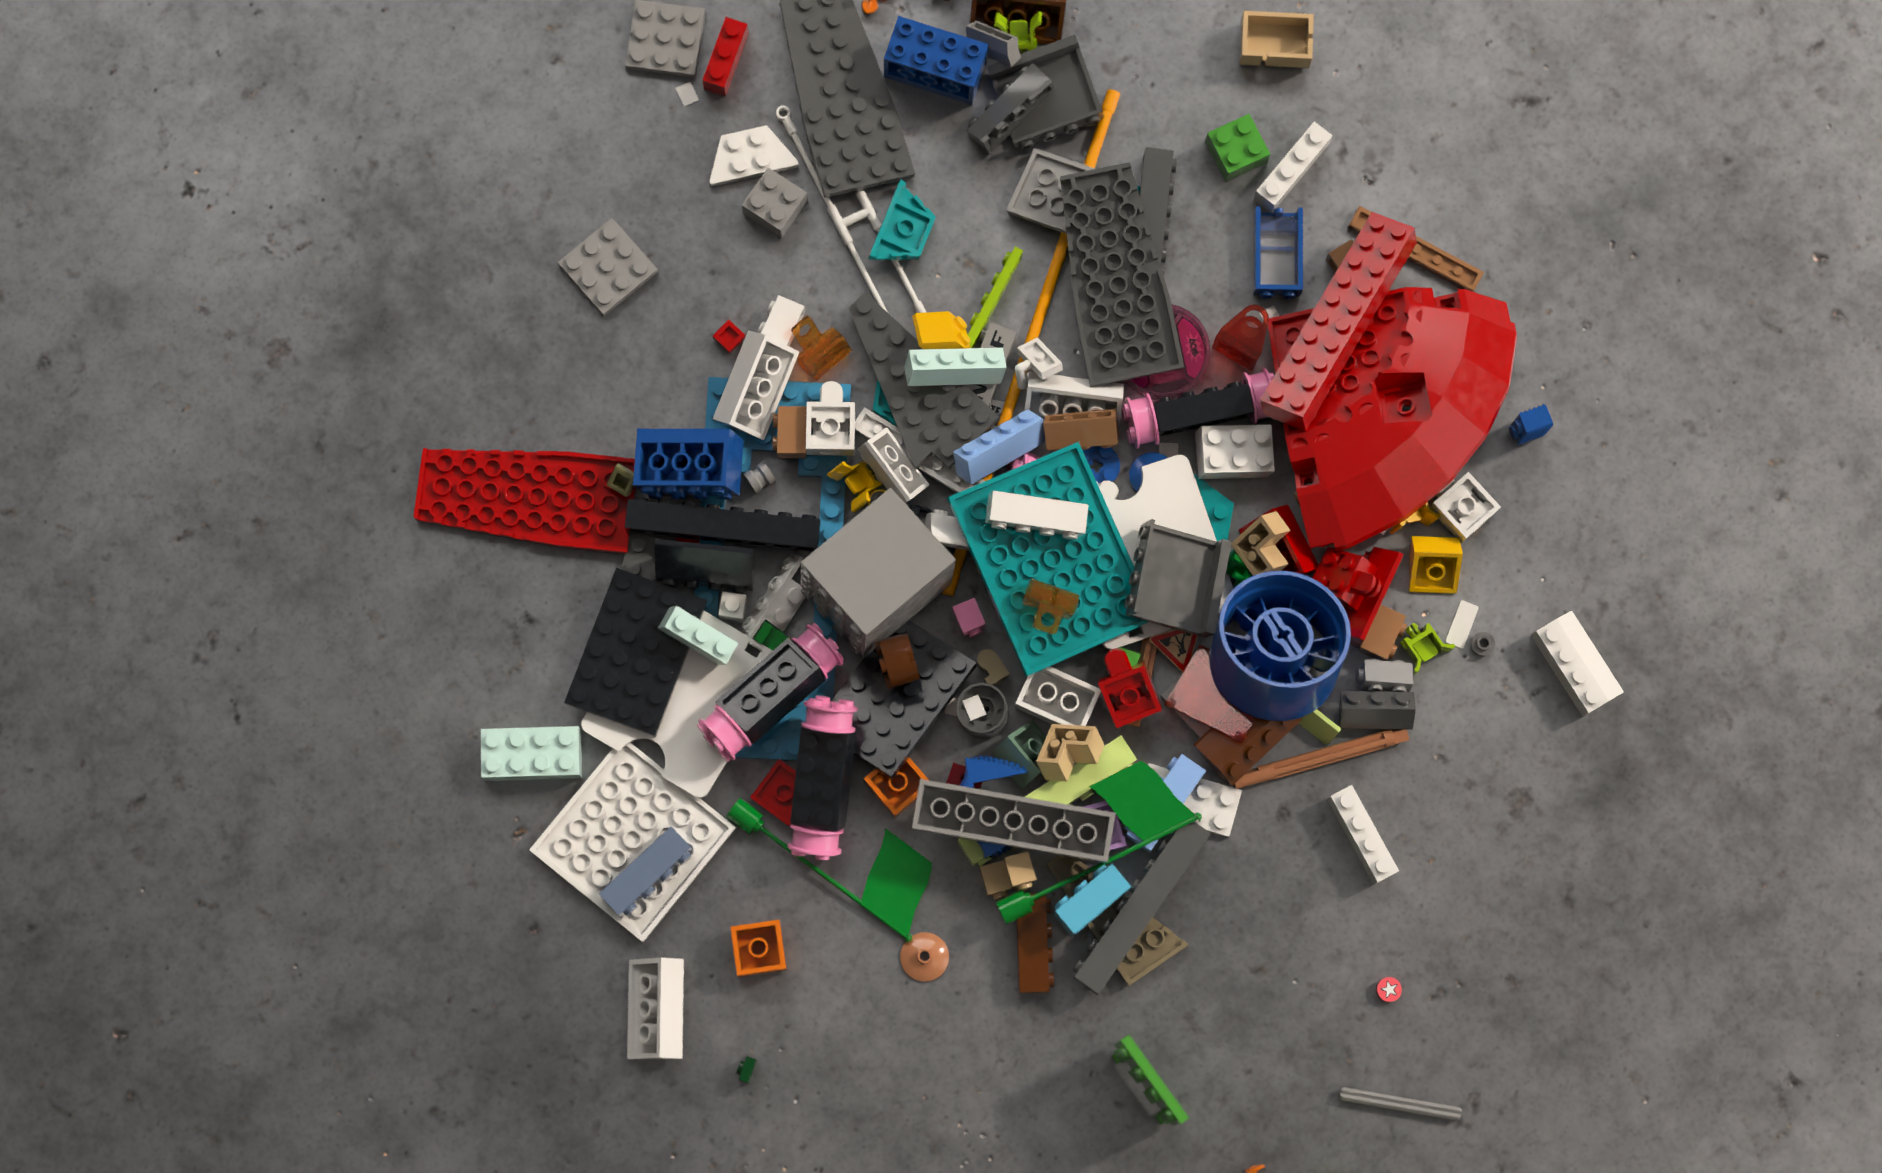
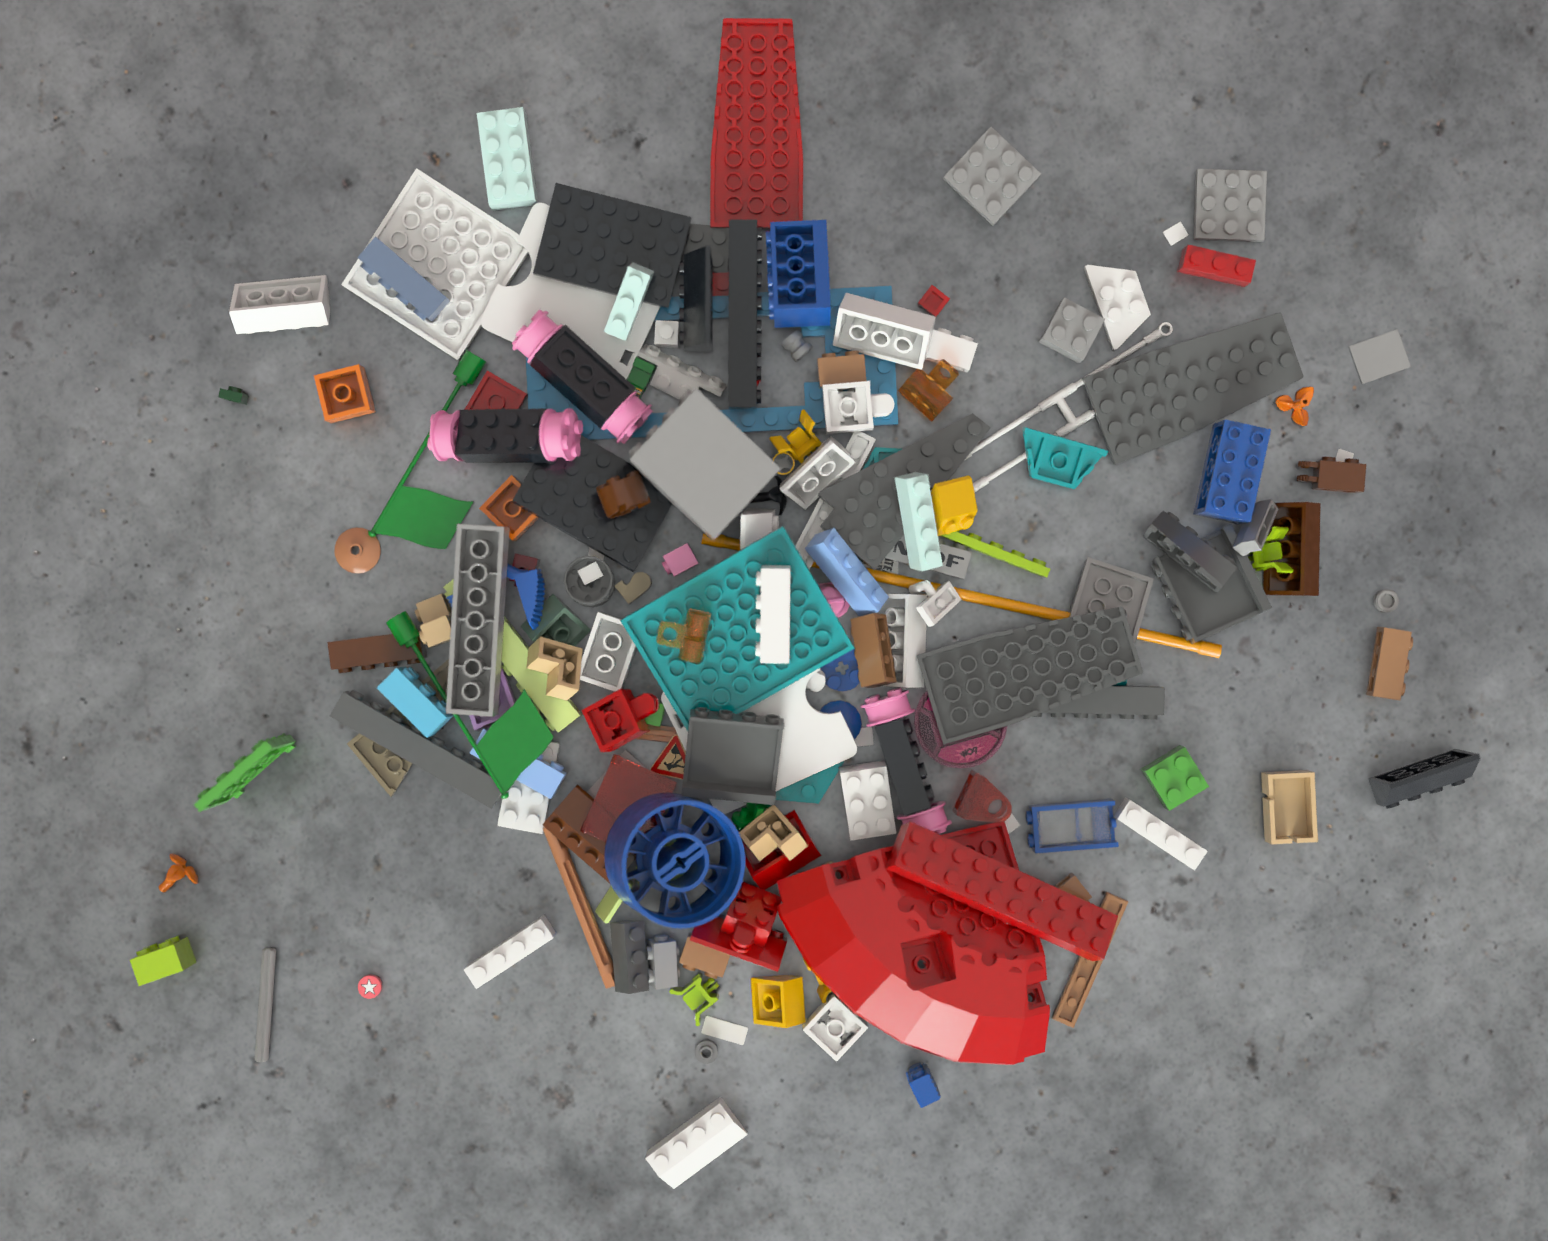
camera: 90 degrees right, 10 degrees up
olive brick [607,464,635,497] -> none

